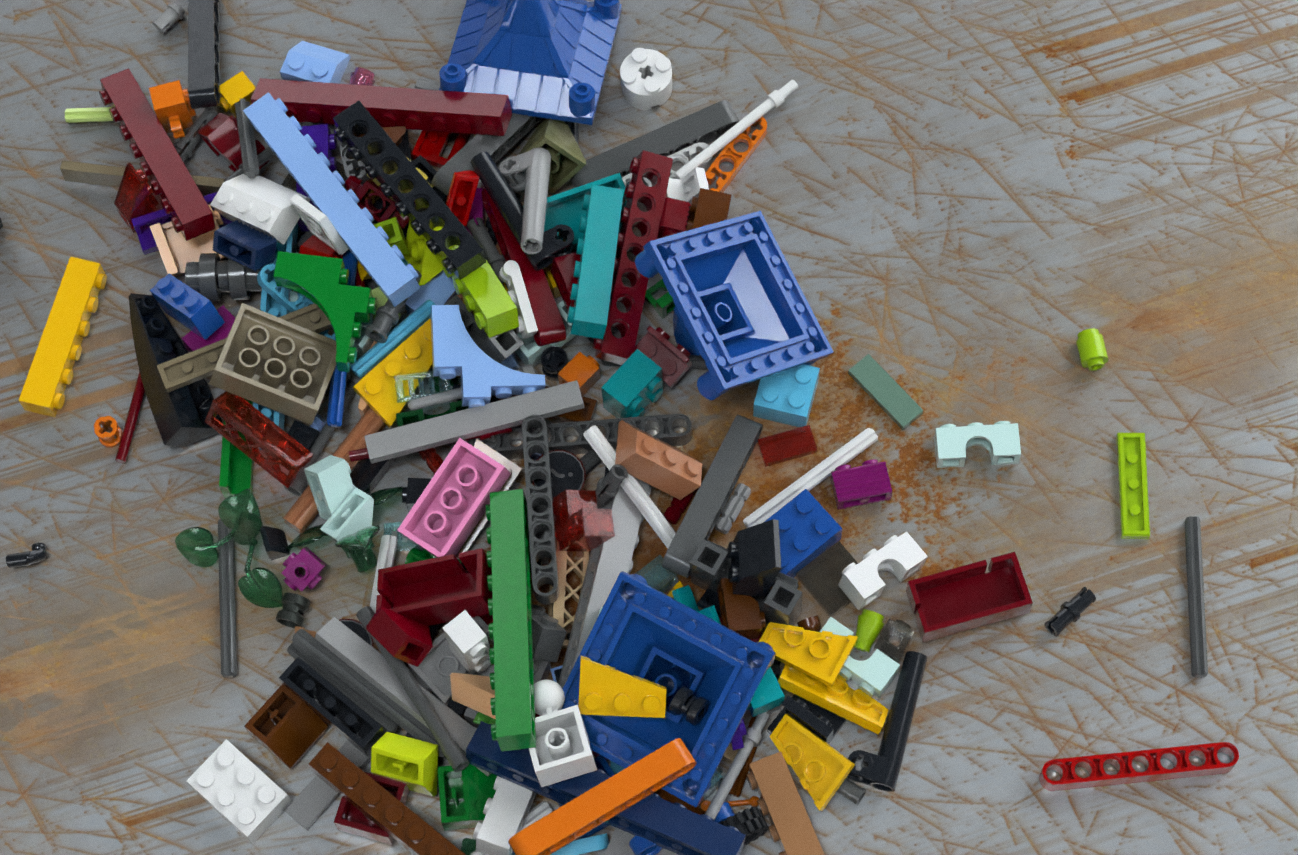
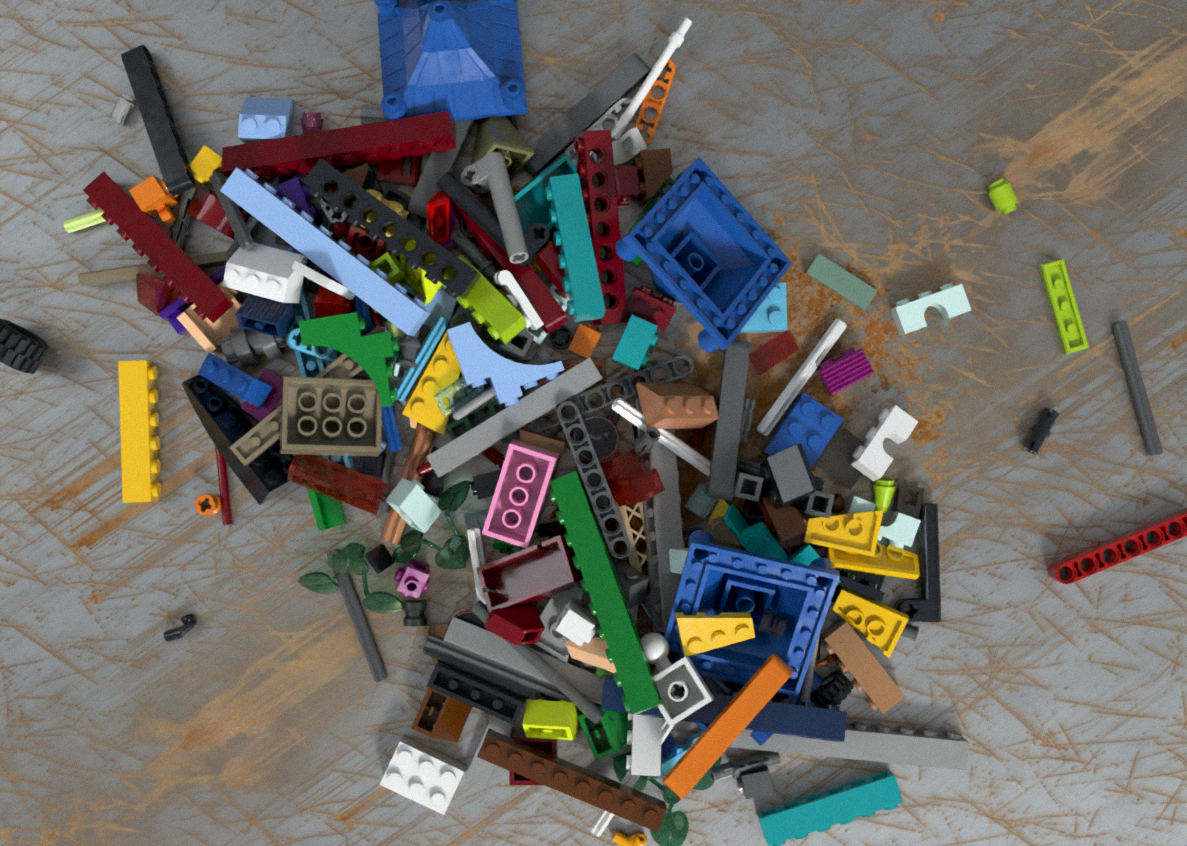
camera: 20 degrees left, 20 degrees up
light aqua slope [320,487,374,542] -> none
white brick [620,47,673,110] -> none
dark red piece [906,552,1033,642] -> none

